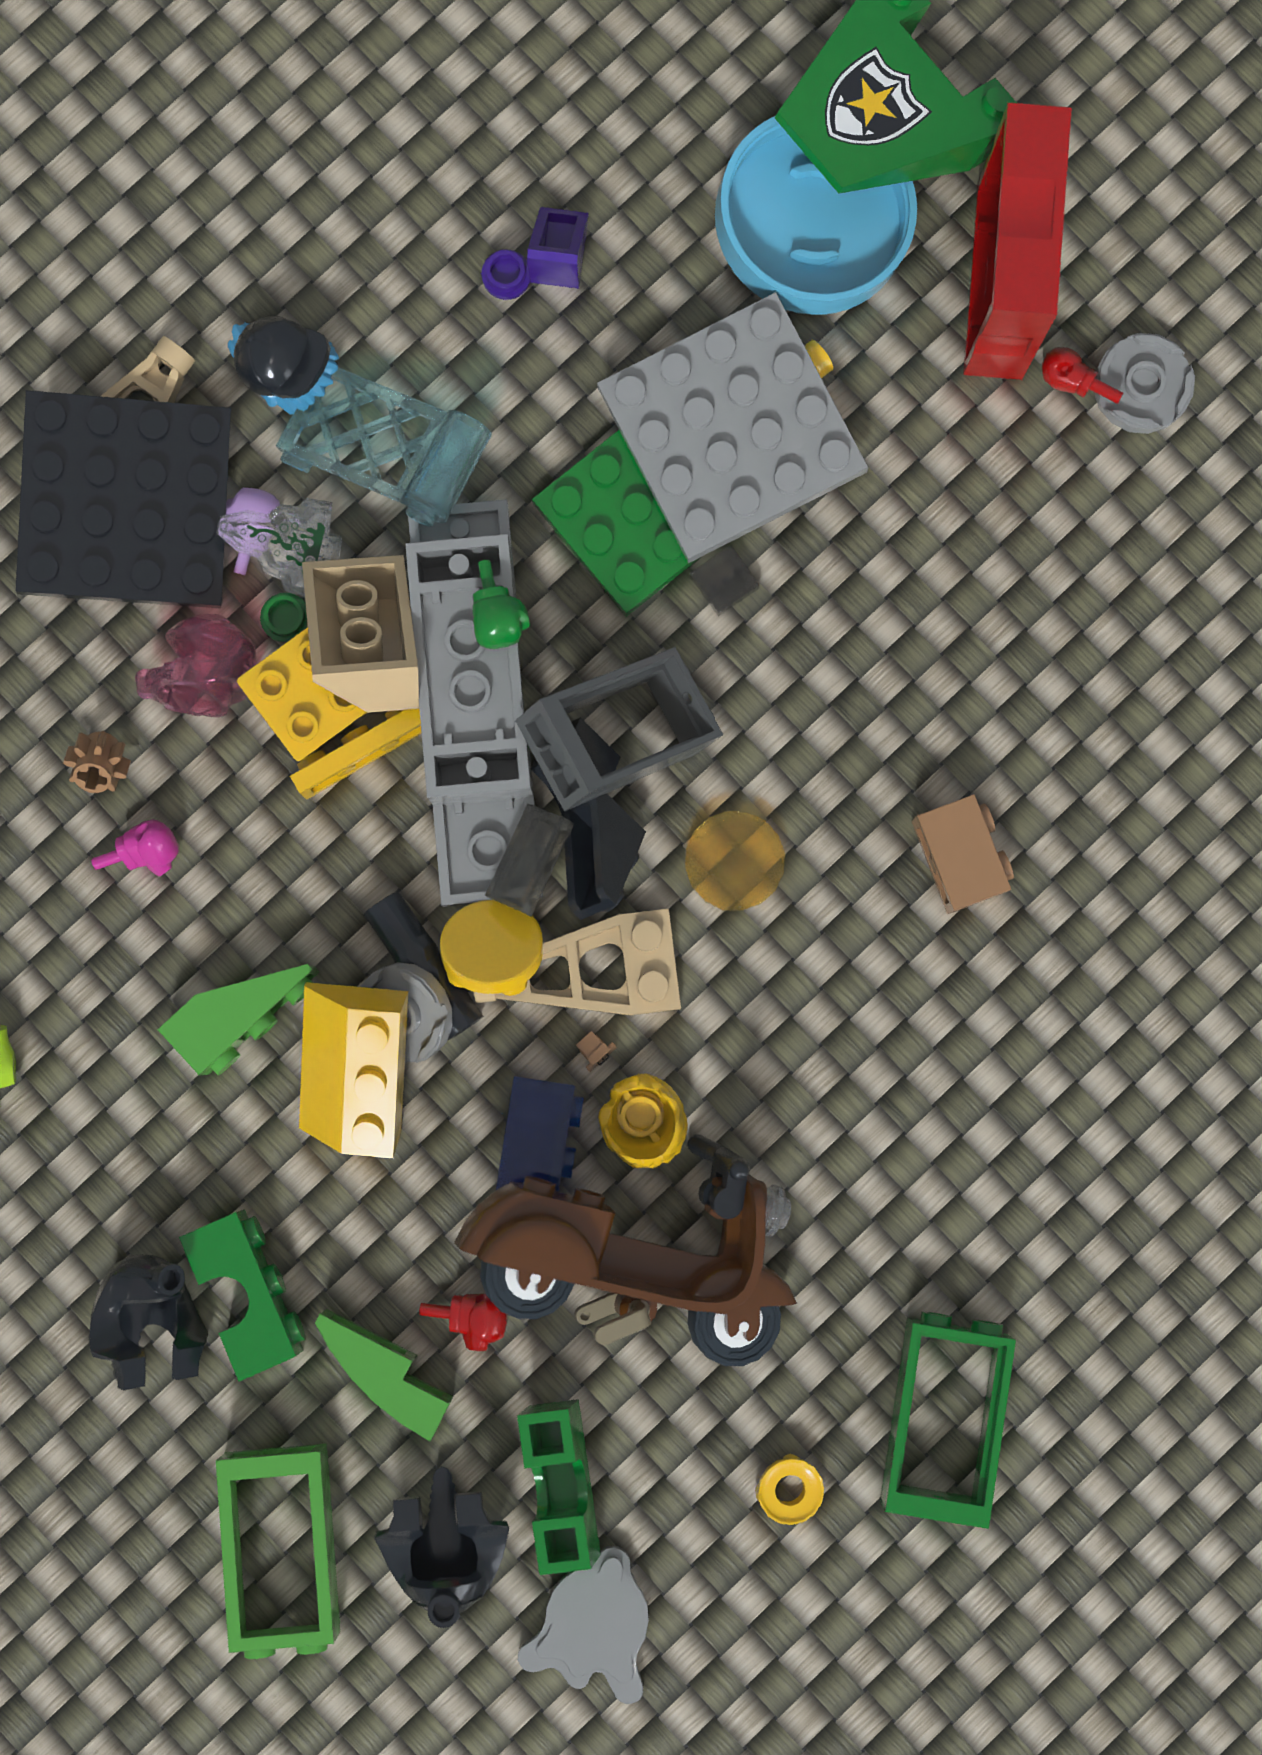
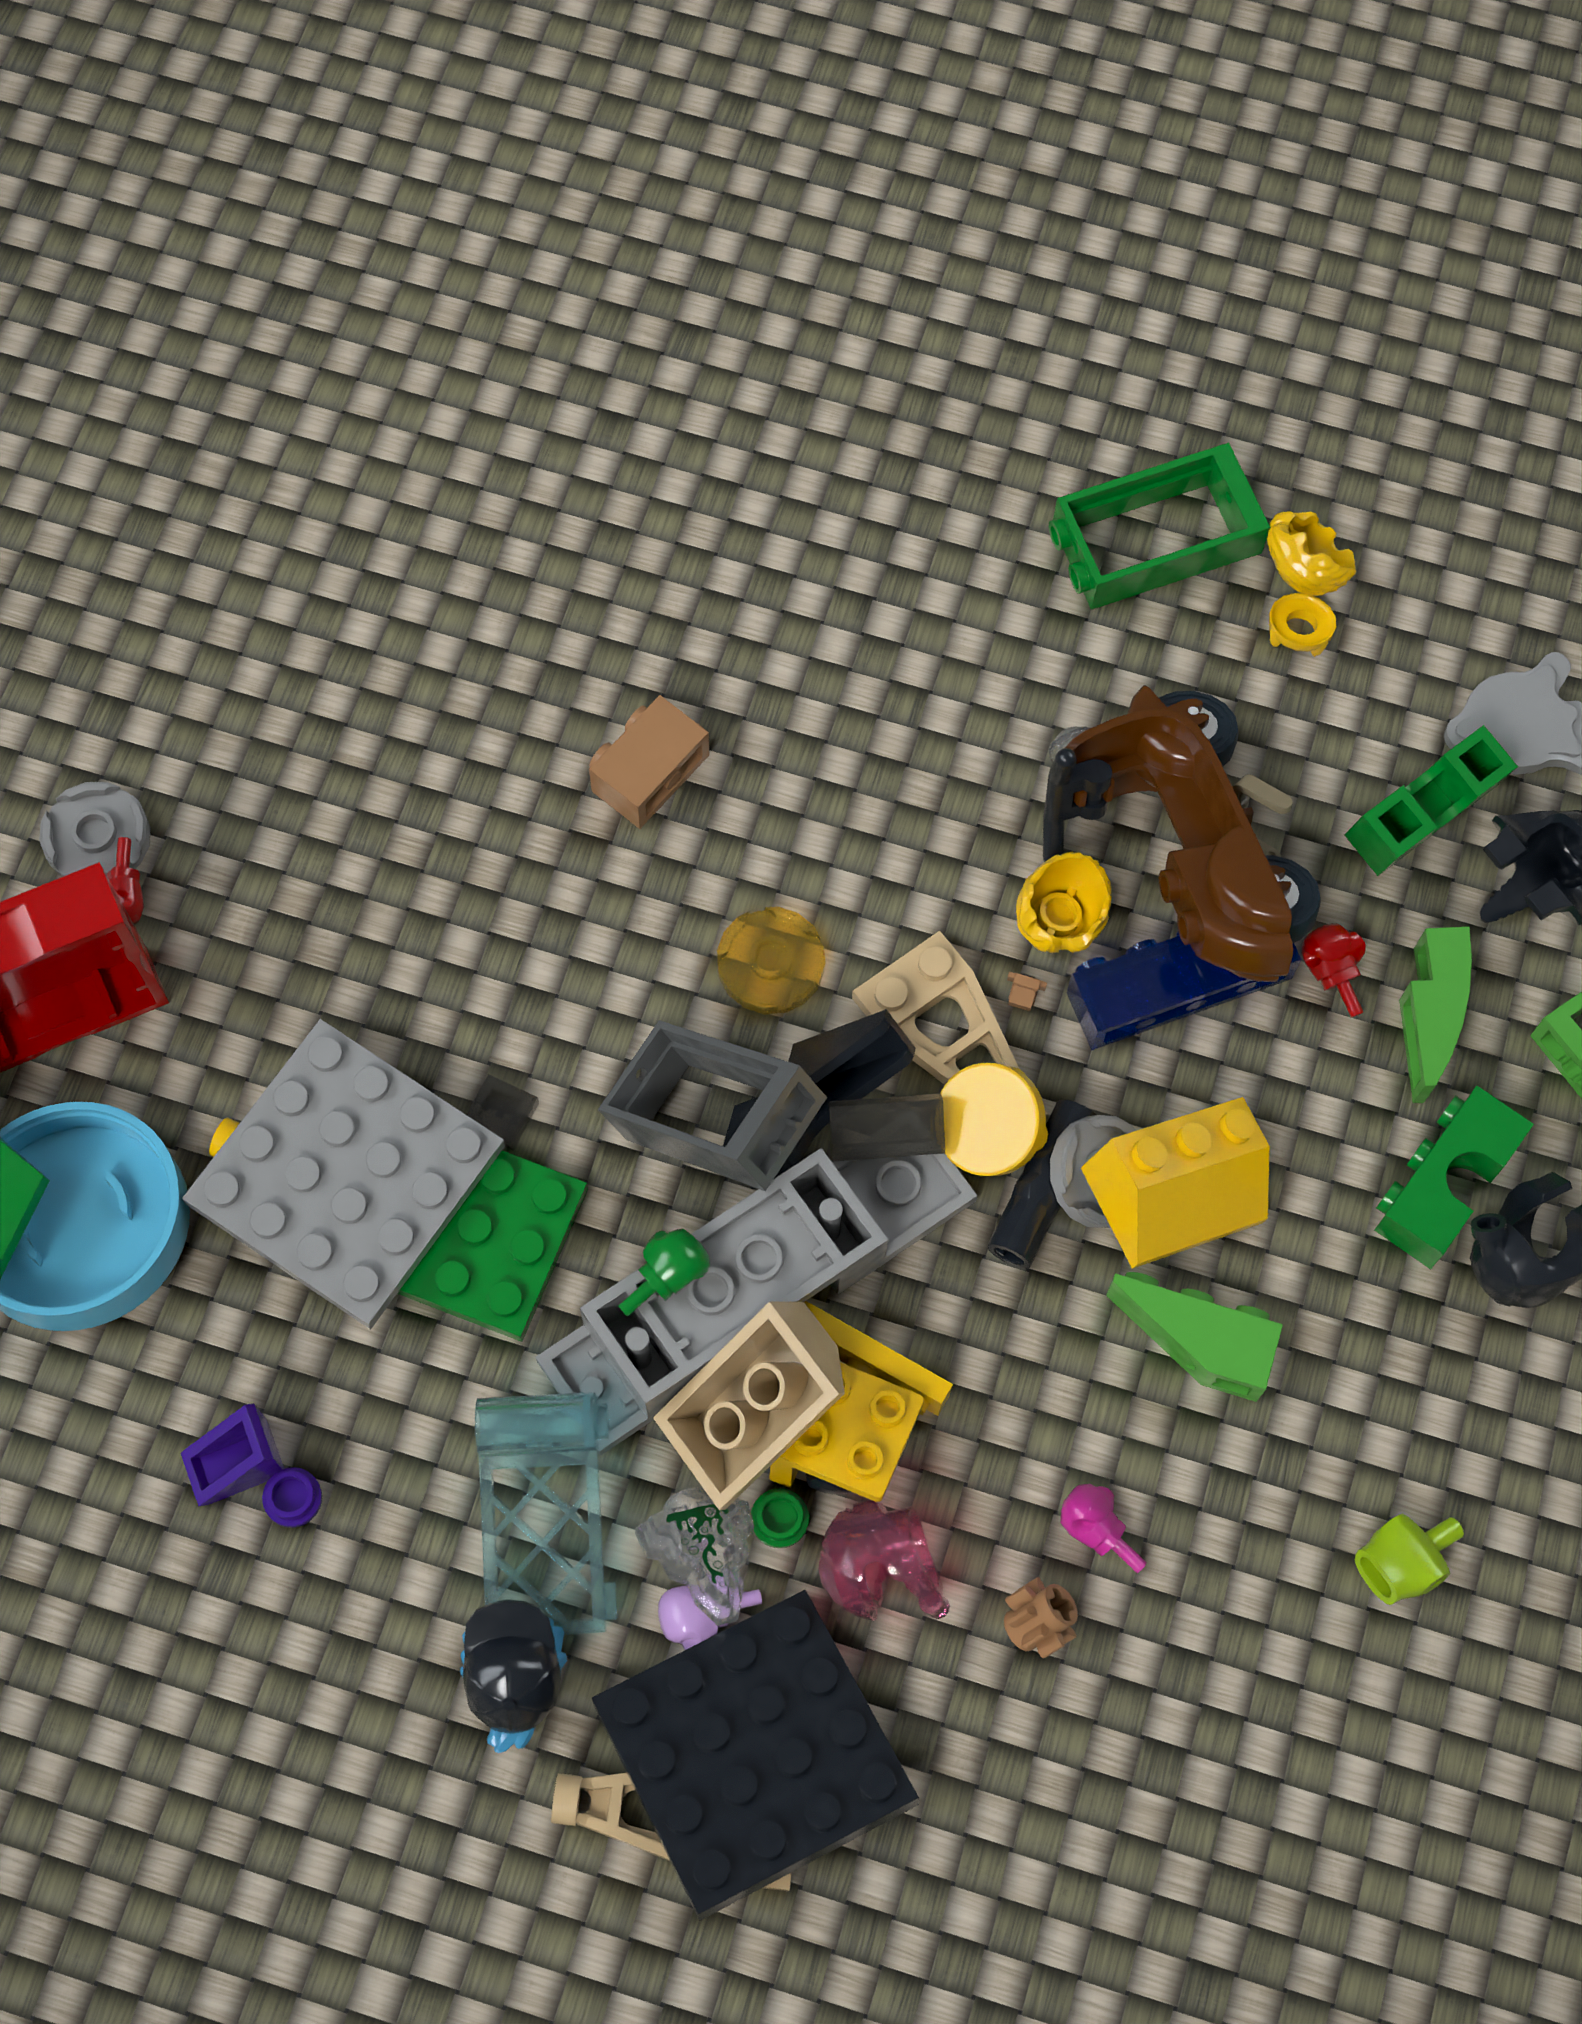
camera: 125 degrees left, 15 degrees down
none -> yellow hair [1267,511,1356,596]

